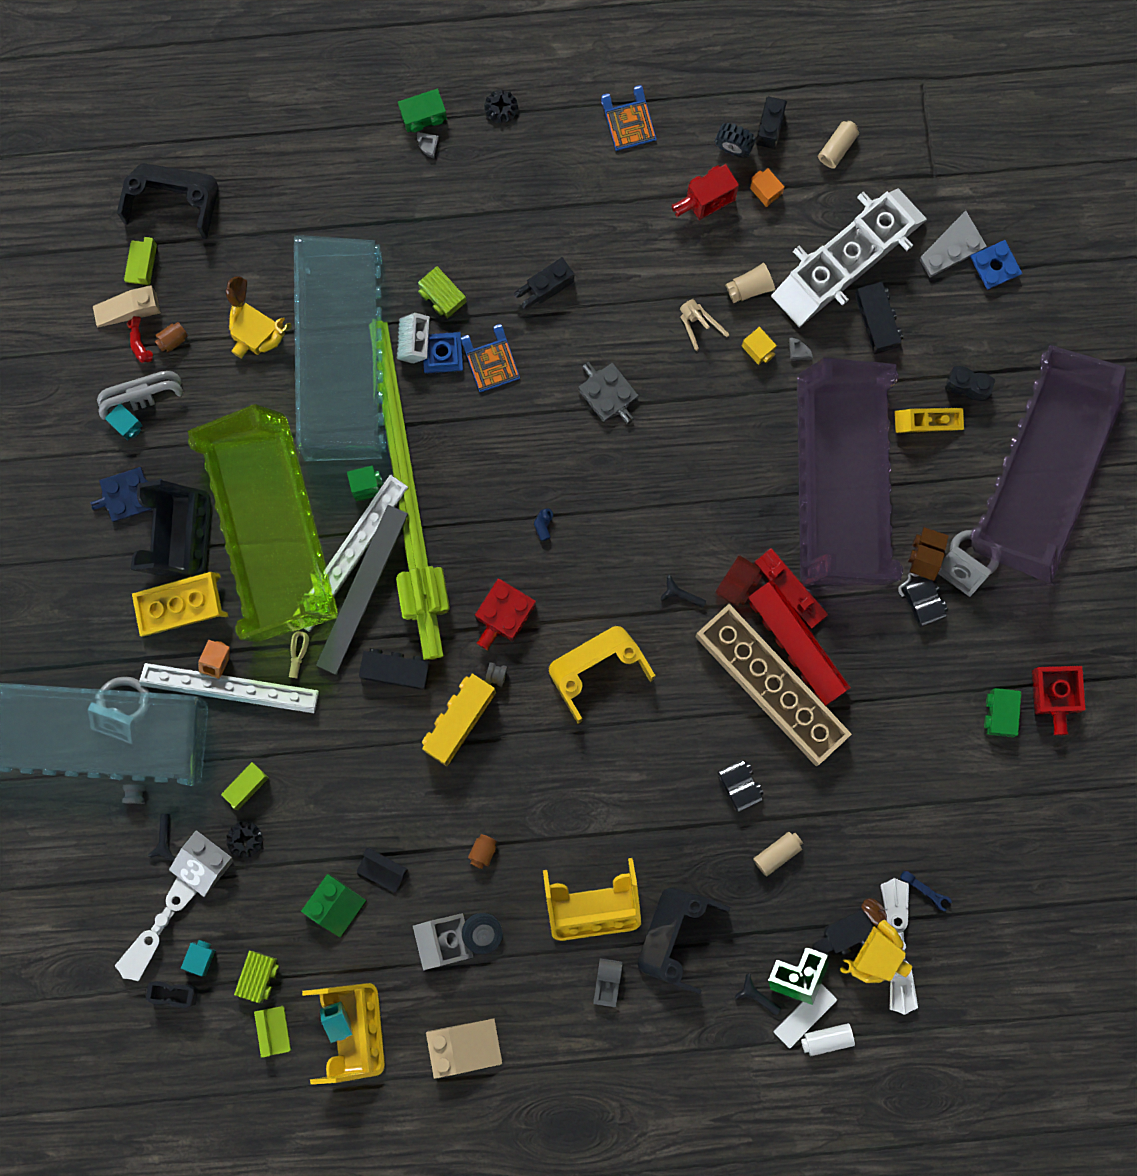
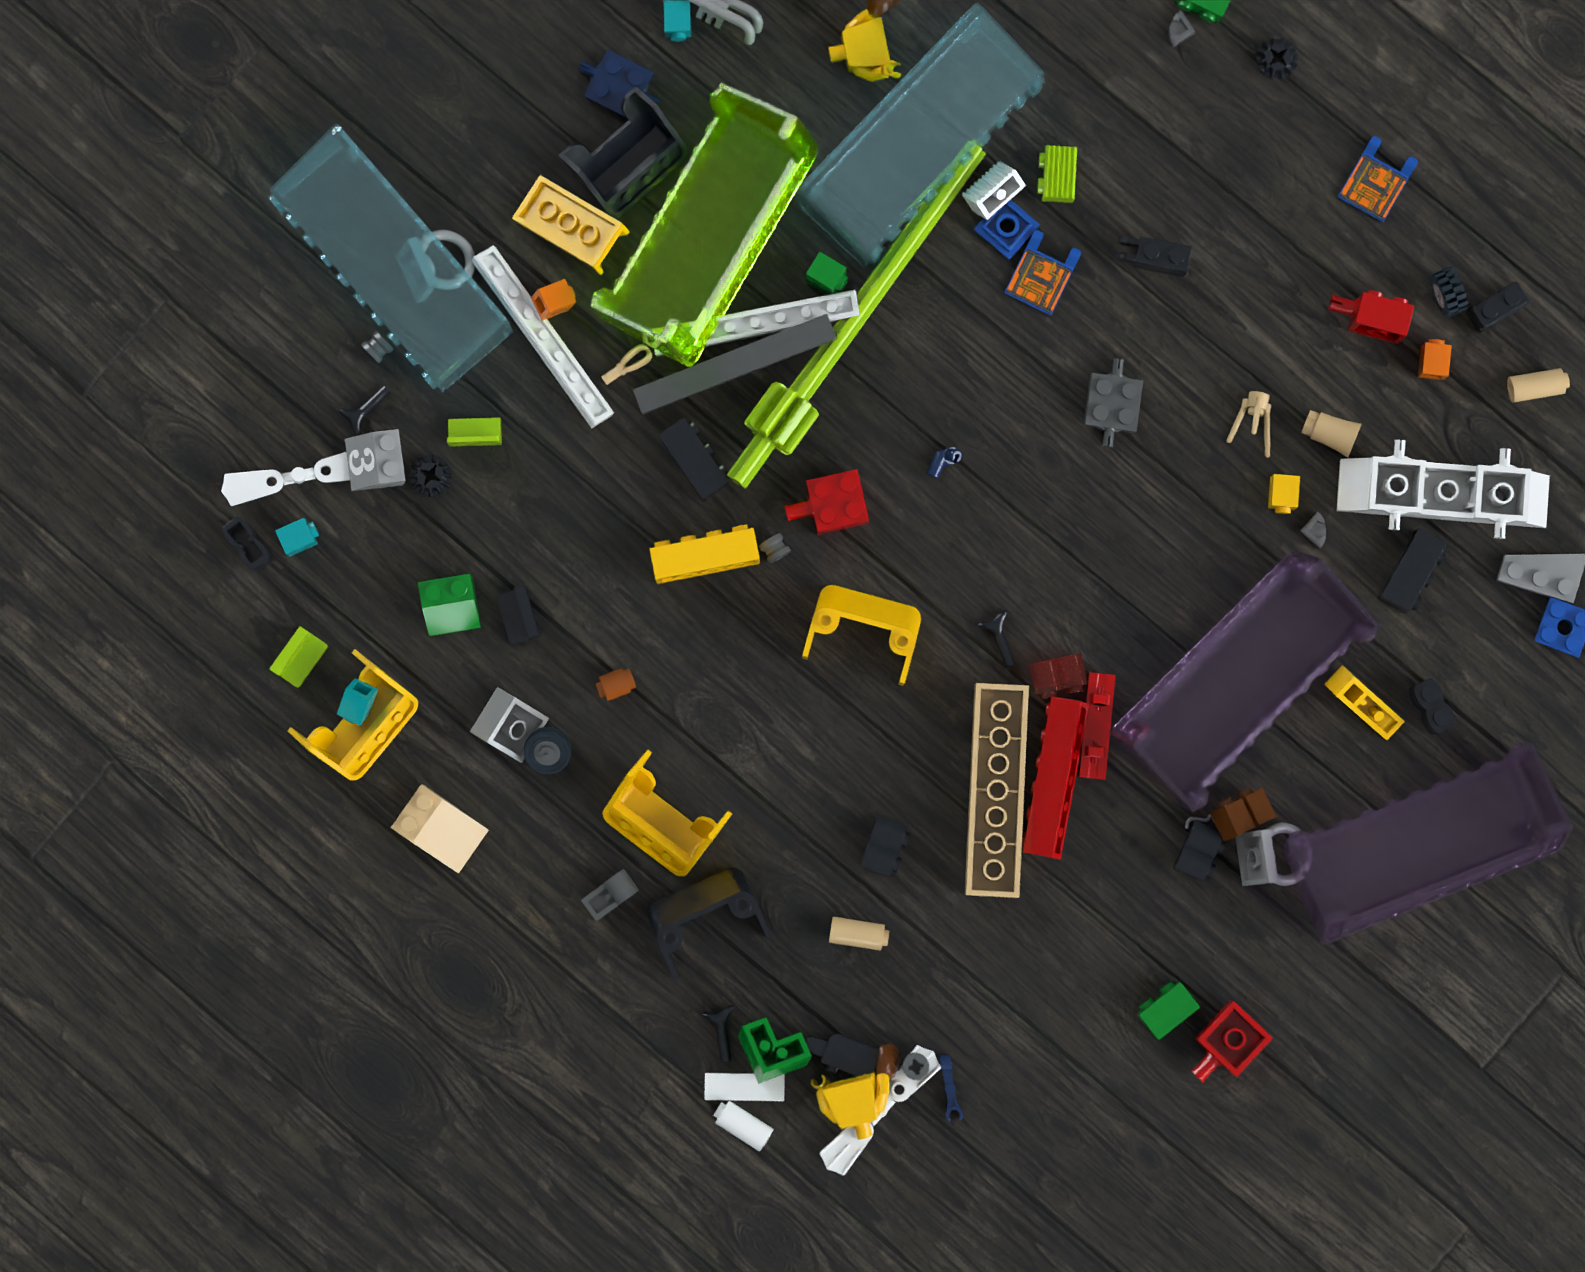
camera: 45 degrees right, 5 degrees up
lime brick [234,951,279,1003] -> none
none -> dark grey wheel [902,1053,929,1080]

